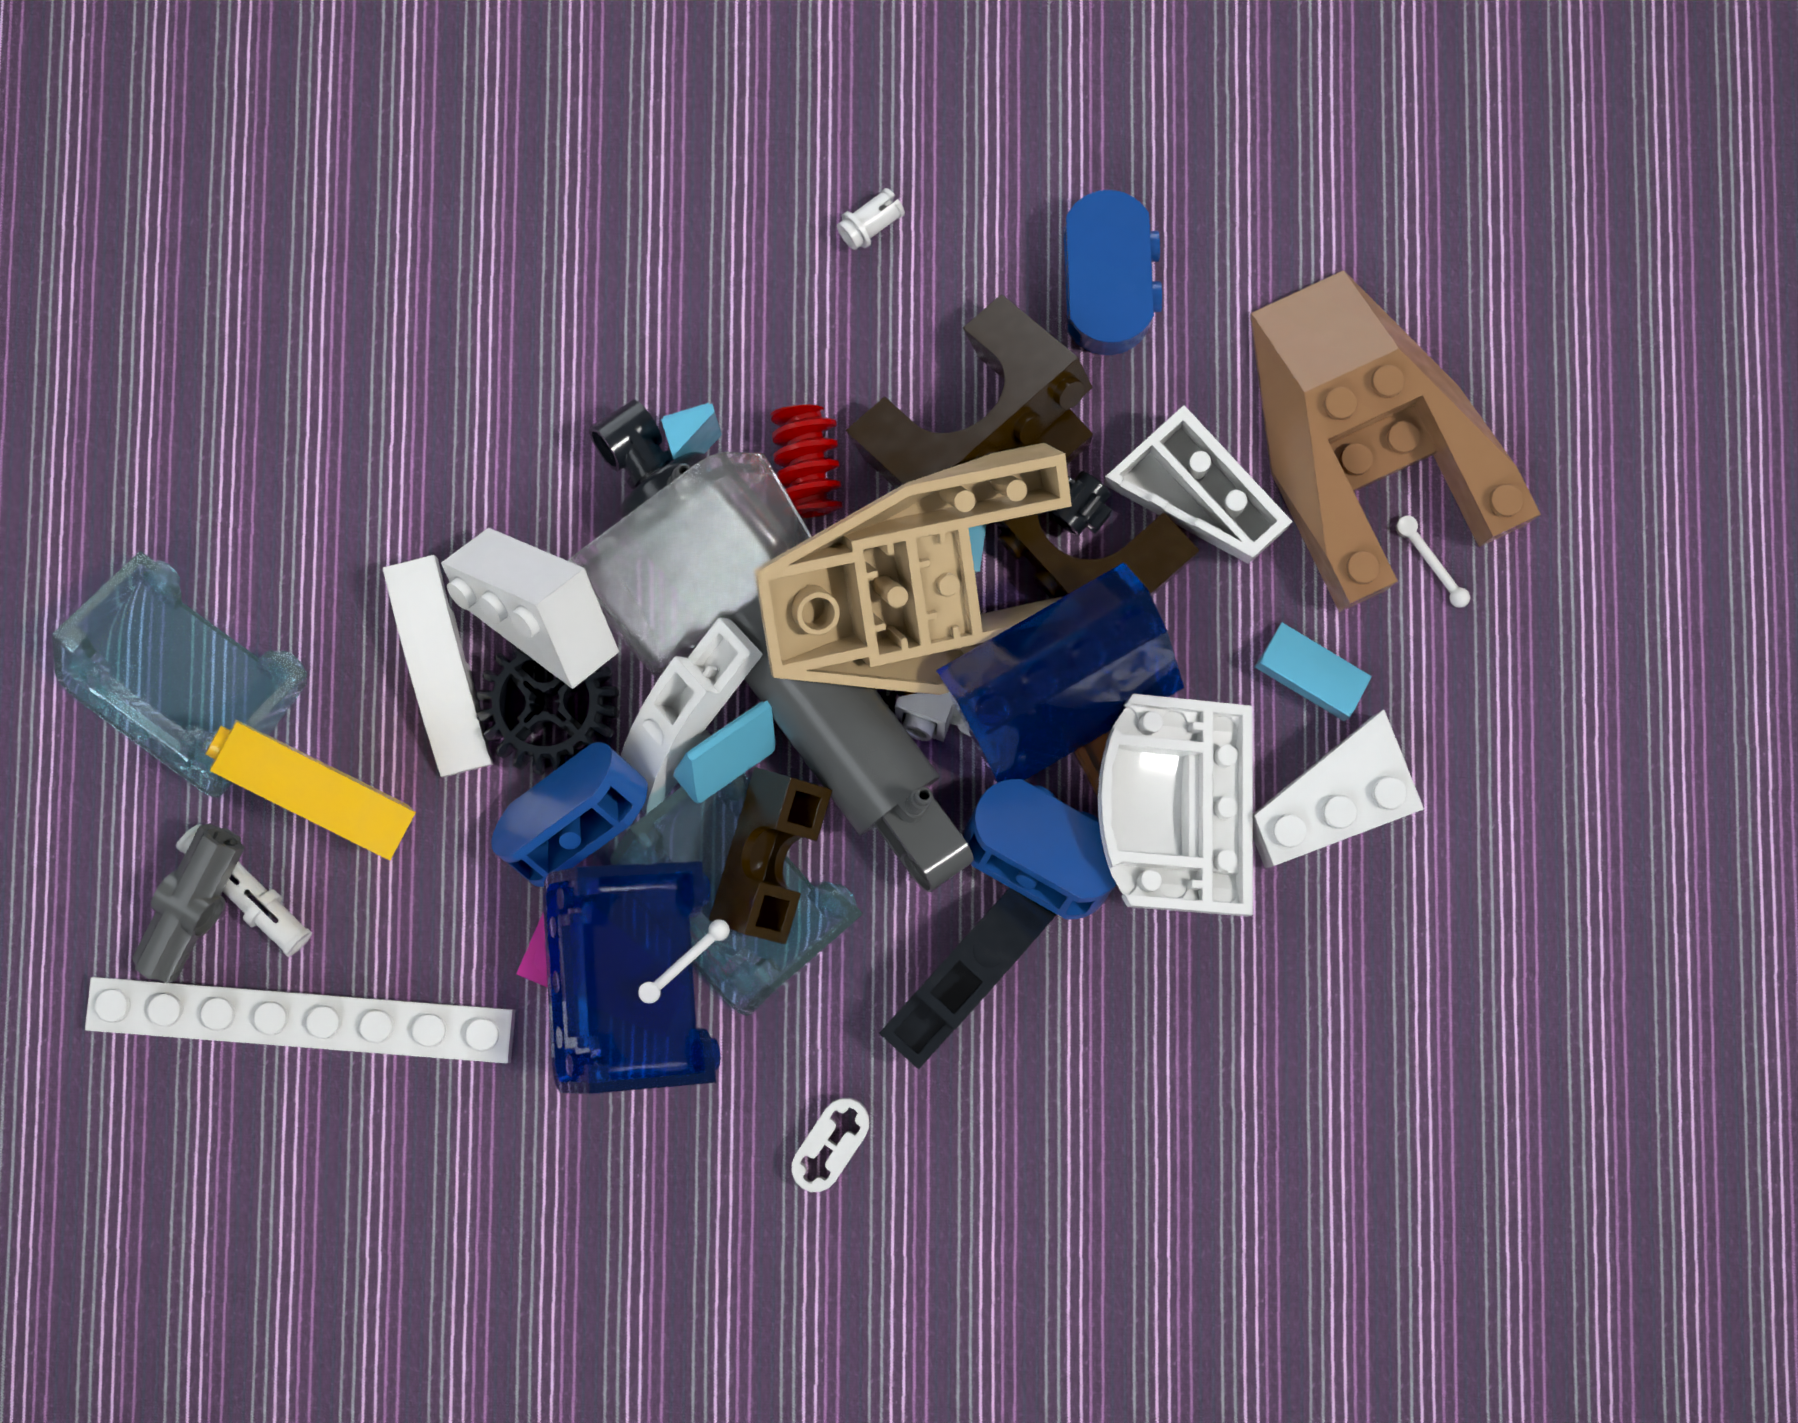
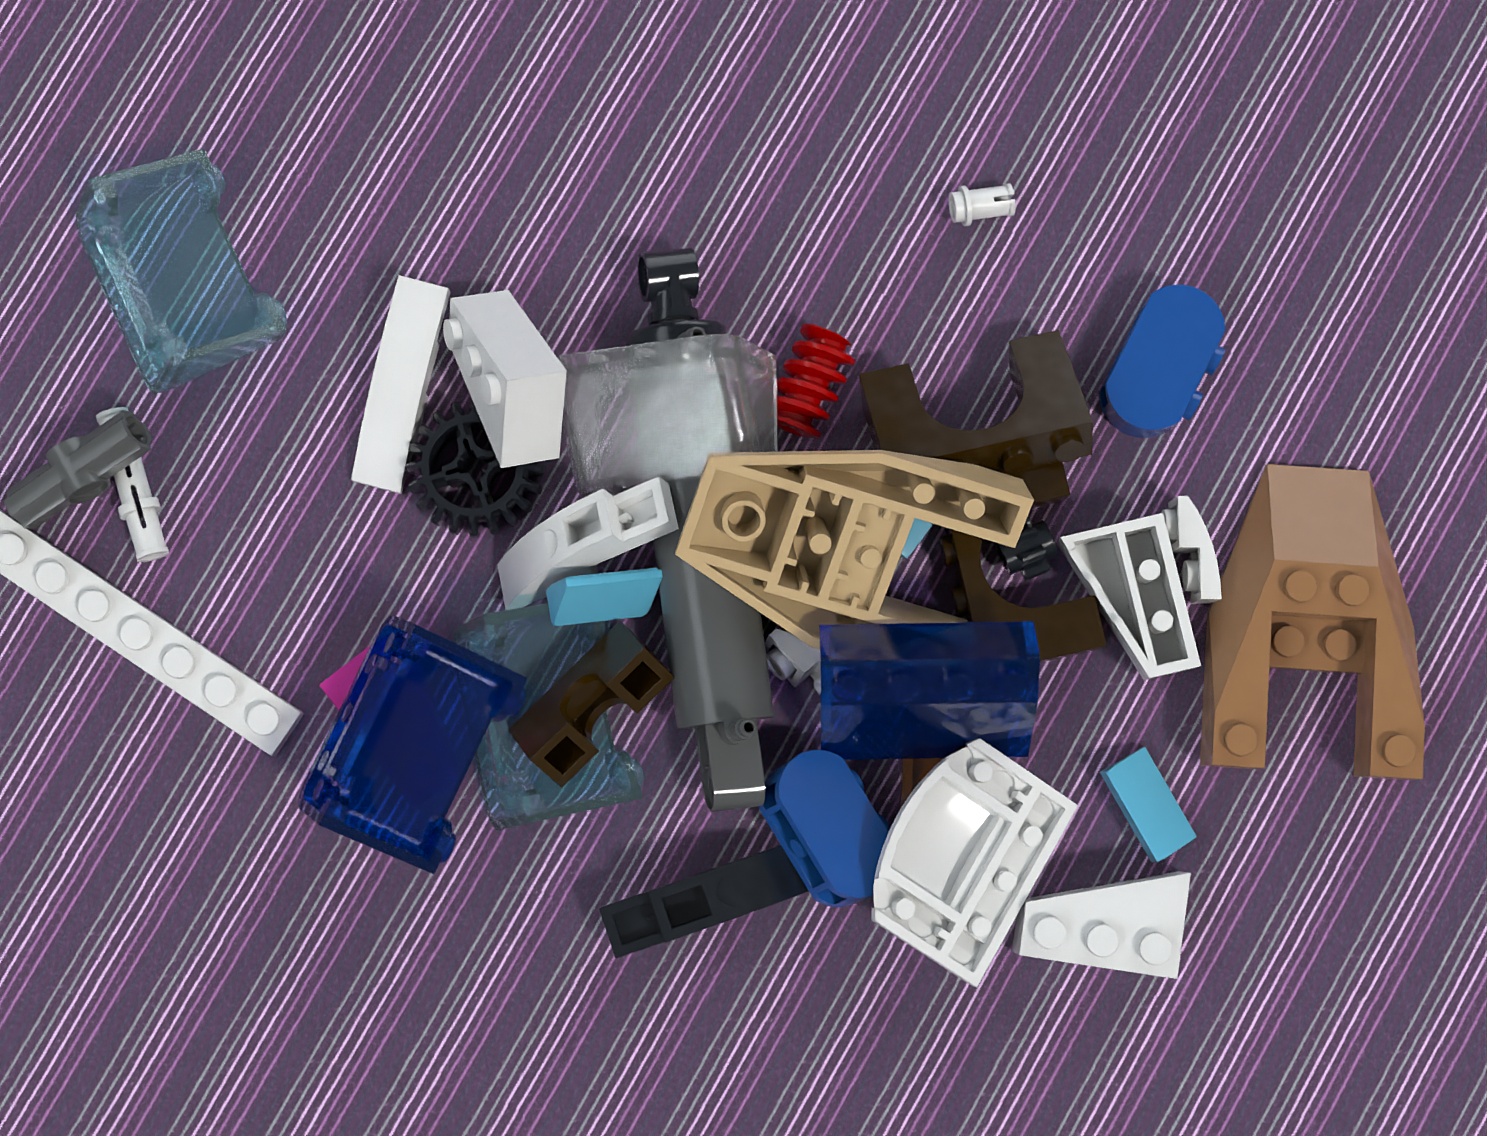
camera: 25 degrees right, 0 degrees up
yellow slope [205,720,416,861] -> none
blue brick [491,742,648,887] -> none
white hinge [638,919,730,1004] -> none
medium azure slope [661,403,722,460] -> none
white beam [792,1098,869,1192] -> none
white hinge [1396,516,1470,608] -> none
none -> white slope [1162,496,1222,604]

